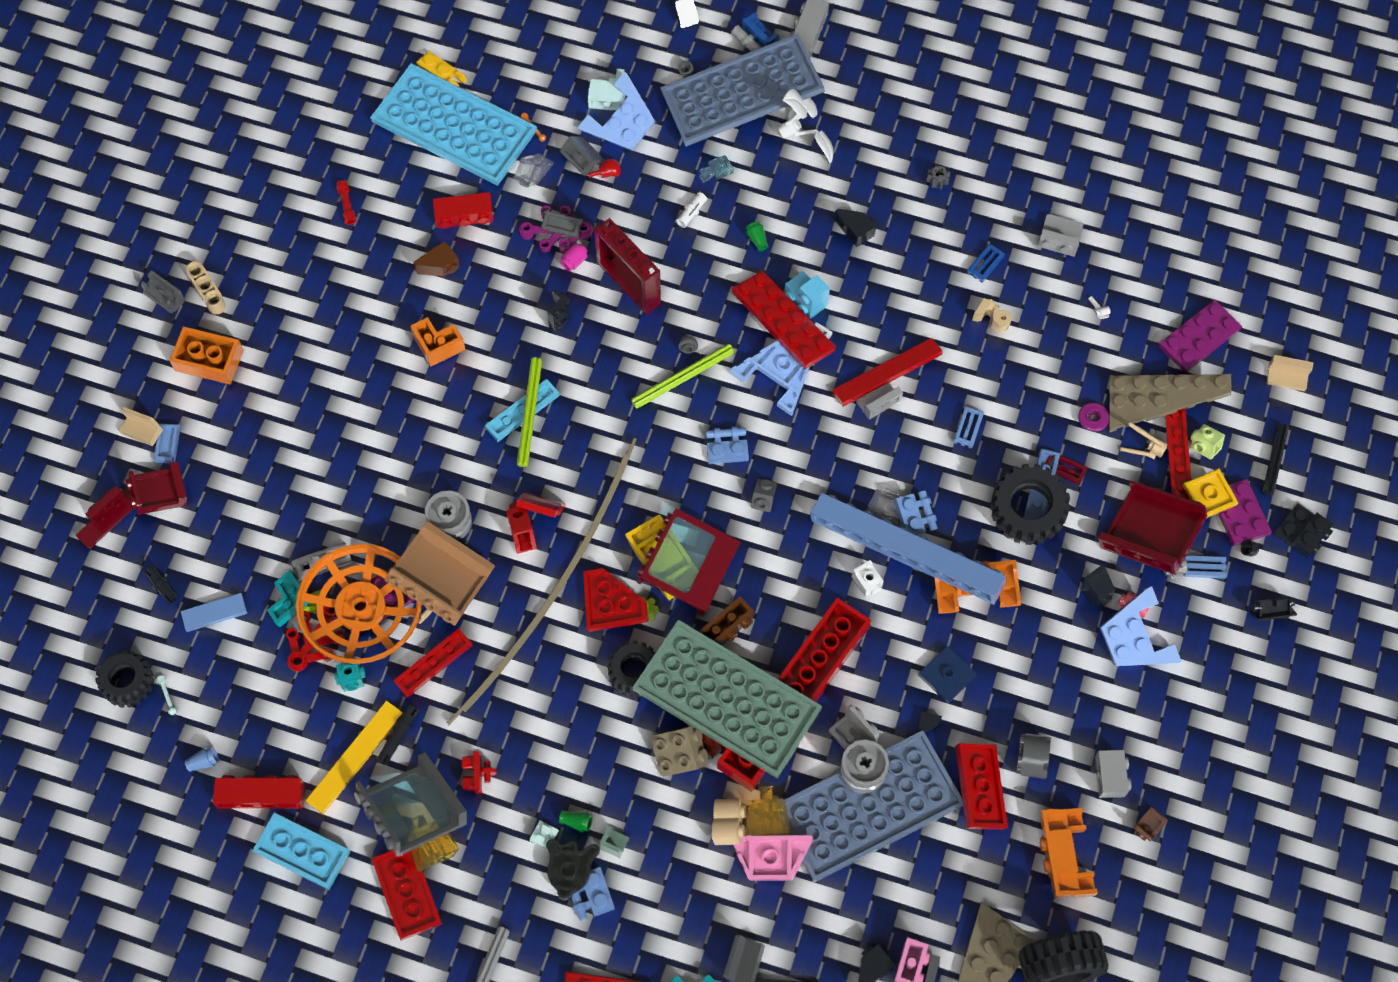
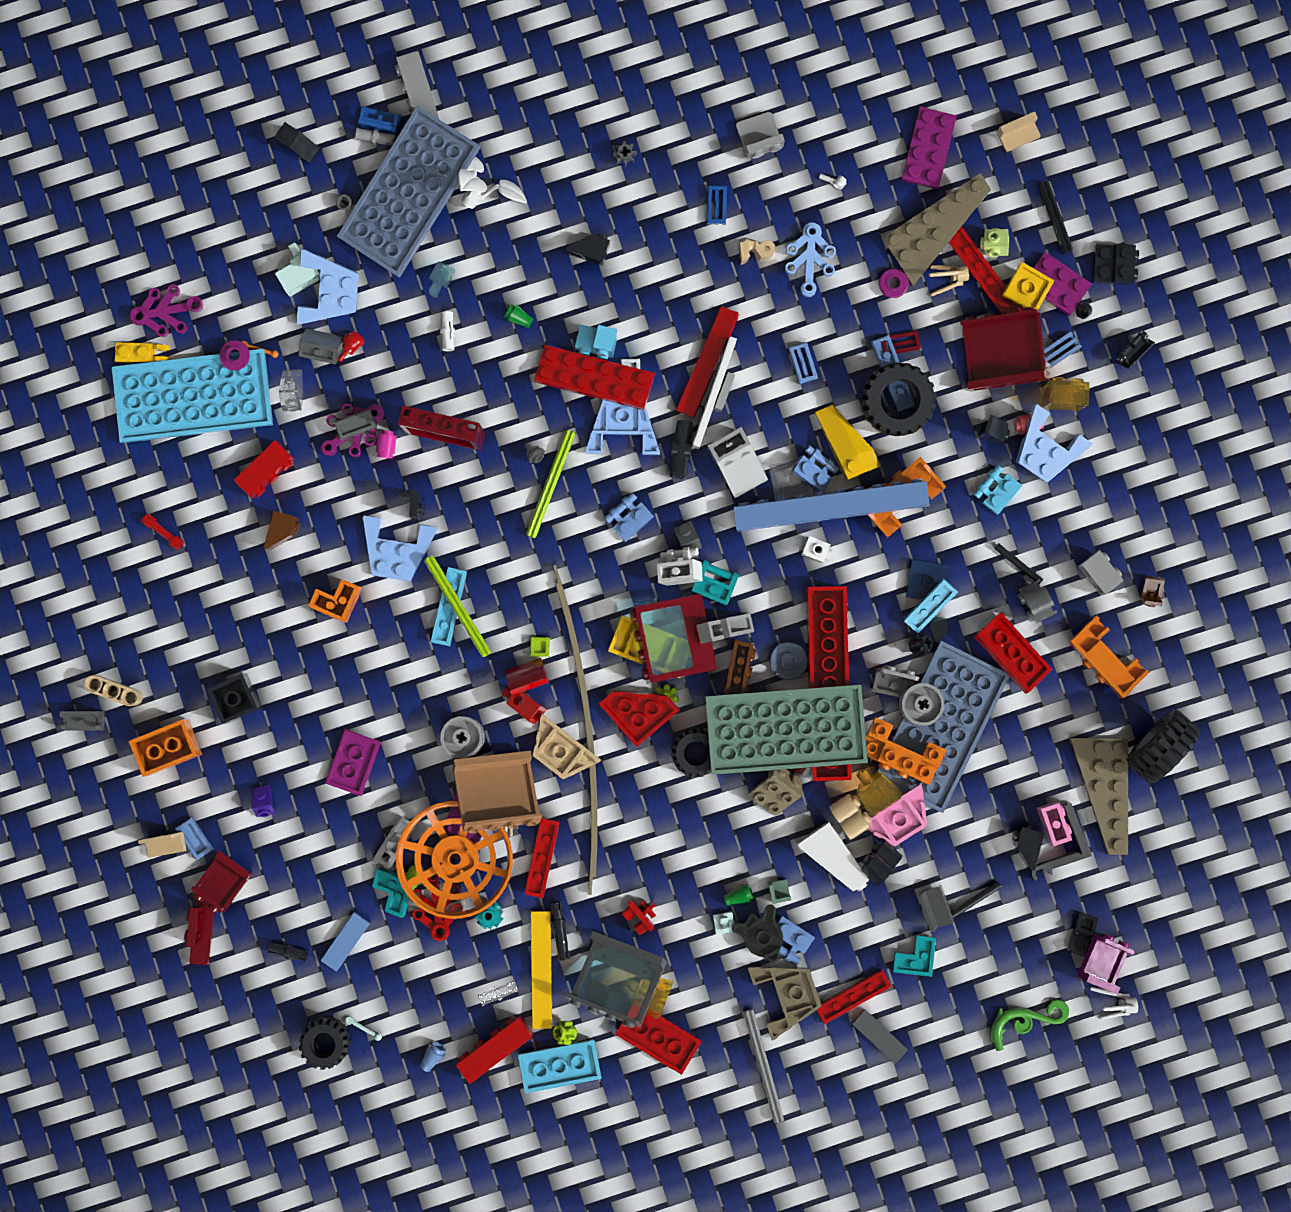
camera: 35 degrees left, 20 degrees up
none -> magenta plant [130,284,204,337]
none -> black brick [207,673,262,725]
none -> magenta piece [219,340,250,371]
none -> dark purple bracket [250,785,275,817]
none -> magenta tile [325,729,381,796]
none -> light blue wing [363,516,438,582]
none -> clear pin [478,980,518,1006]
none -> lime tile [530,637,550,657]
none -> tan wing [533,714,601,779]
none -> lime gear [553,1021,577,1045]
none -> white brick [657,547,703,586]
none -> black piece [670,420,693,479]
none -> white tile [692,337,737,449]
none -> teal plate [692,560,740,606]
none -> light grey slope [697,613,754,644]
none -> slope [707,427,768,498]
none -> dark tan wing [748,966,822,1041]
none -> sand blue tile [769,642,808,680]
none -> light blue plant [785,223,836,297]
none -> white slope [796,821,869,891]
none -> yellow wedge [815,405,881,482]
none -> black brick [861,840,903,886]
none -> orange bracket [866,717,947,785]
none -> medium azure plate [903,578,958,633]
none -> black gear [908,632,933,657]
none -> medium azure plate [973,465,1022,515]
none -> black bar [994,543,1043,584]
none -> clear yellow brick [1042,377,1090,411]

